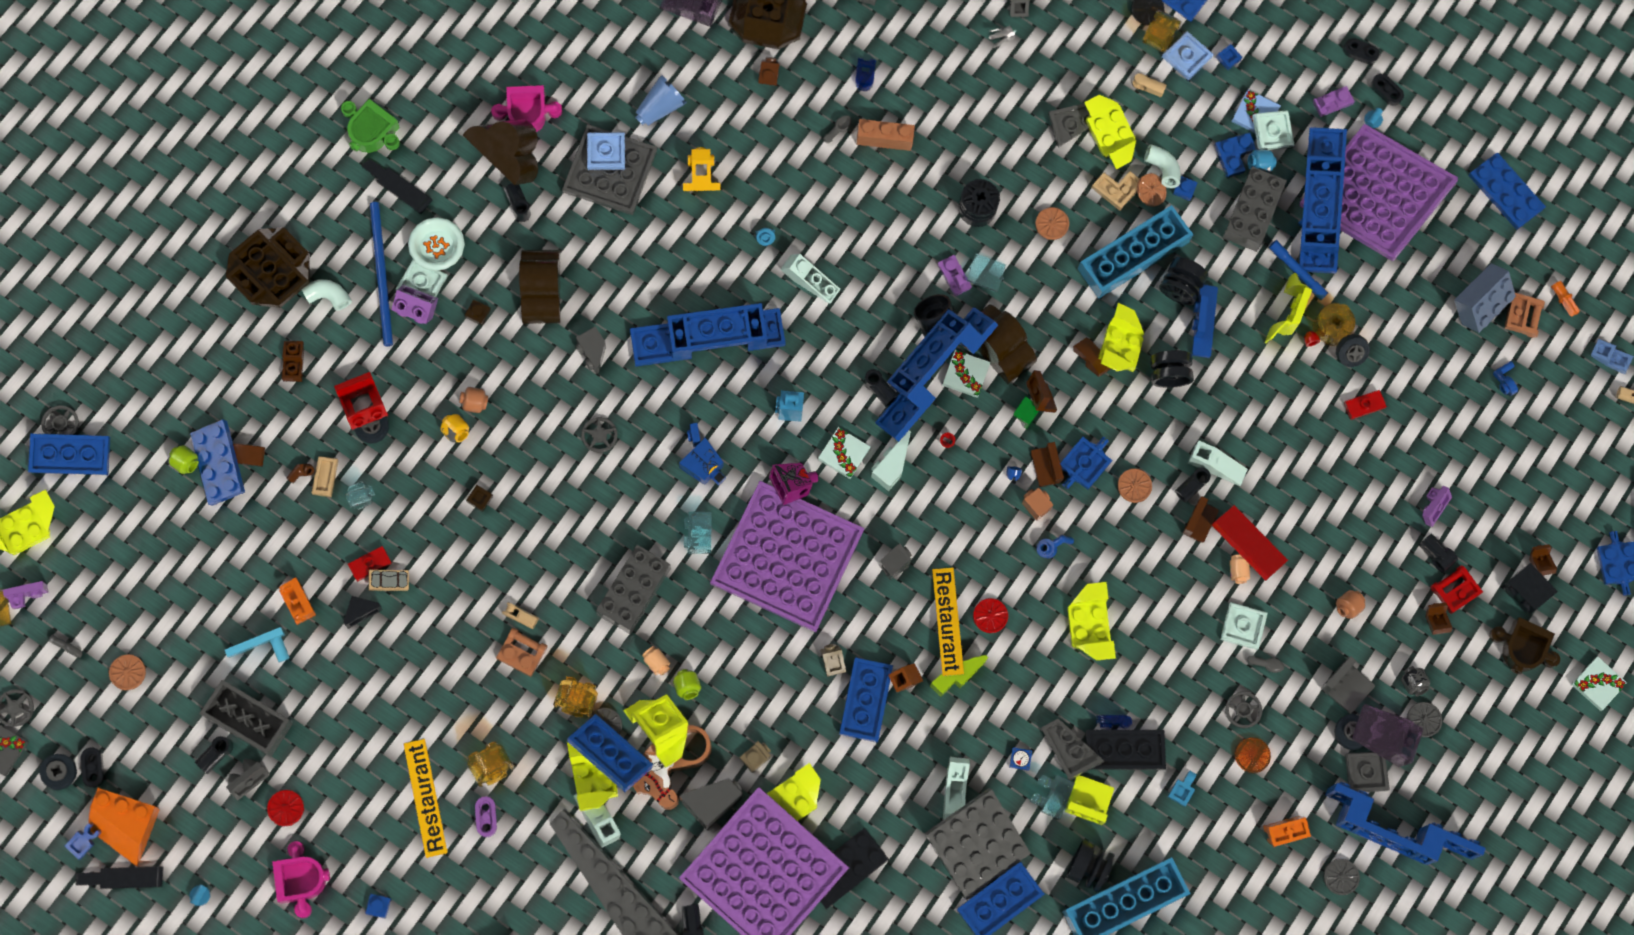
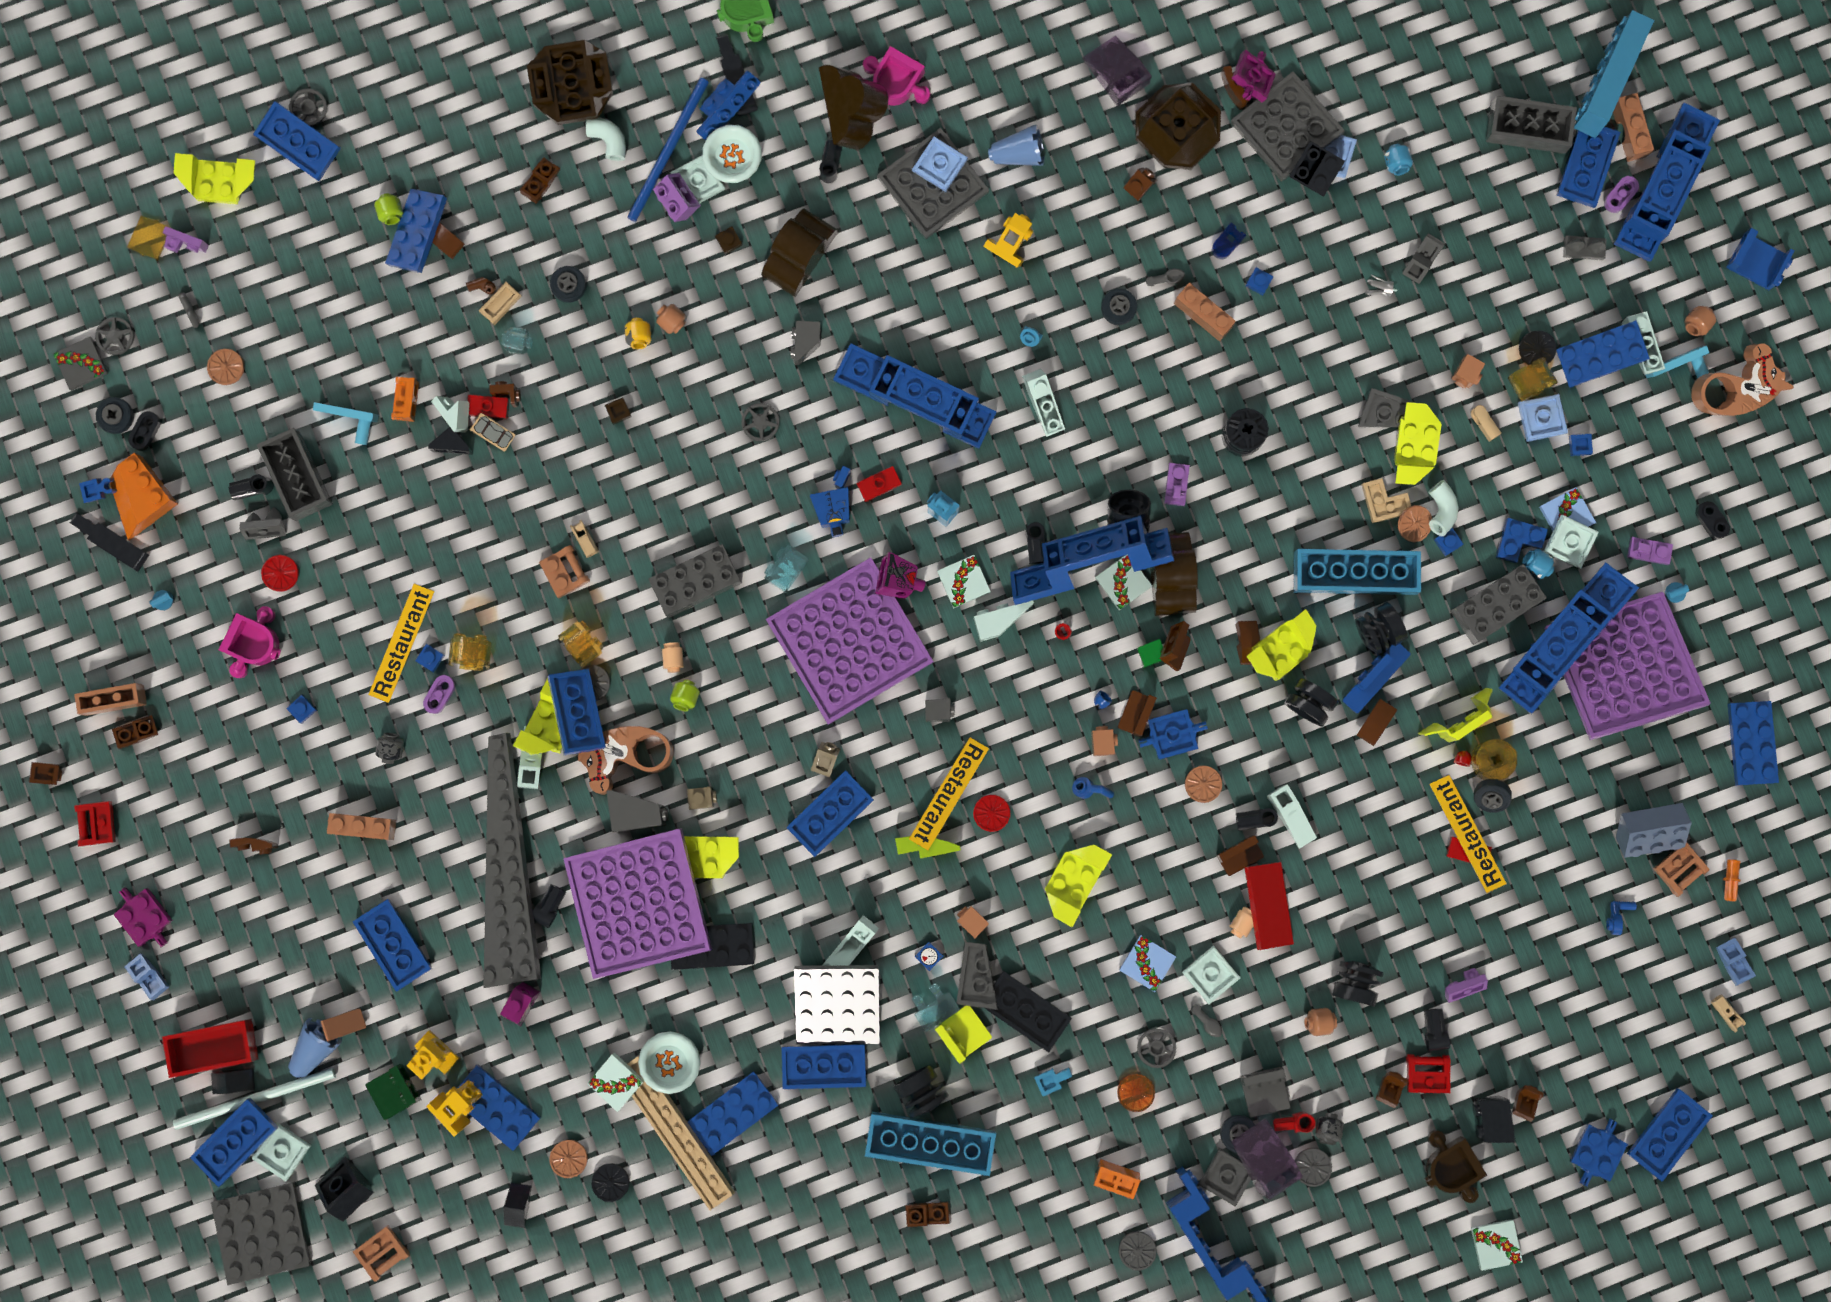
camera: 45 degrees right, 10 degrees up
red panel [334,372,388,430] -> none
neon yellow piece [623,694,688,768] -> none
dark orange brick [888,663,923,692] -> none
clear light blue piece [967,254,1006,292] -> none
nougat wheel [1036,207,1069,240] -> none
clear blue plate [1096,715,1132,729] -> none
blue piece [1268,240,1328,300] -> none
black plate [1371,74,1404,106] -> none
none -> dark grey head [375,733,404,764]
none -> blue plate [415,644,445,672]
none -> light aqua slope [431,396,469,433]
none -> reddish brown bracket [489,381,521,407]
none -> blue bracket [696,71,761,141]
none -> red plate [856,466,902,502]
none -> nougat brick [957,906,989,938]
none -> black wheel [1101,289,1137,325]
none -> light blue tile [1119,935,1176,992]
none -> blue plate [1246,267,1273,296]
none -> red axle [1273,1111,1315,1133]
none -> black wheel [1332,961,1384,1007]
none -> reddish brown slope [1357,699,1397,746]
none -> yellow sticker [1429,775,1507,893]
none -> nougat brick [1451,354,1485,389]

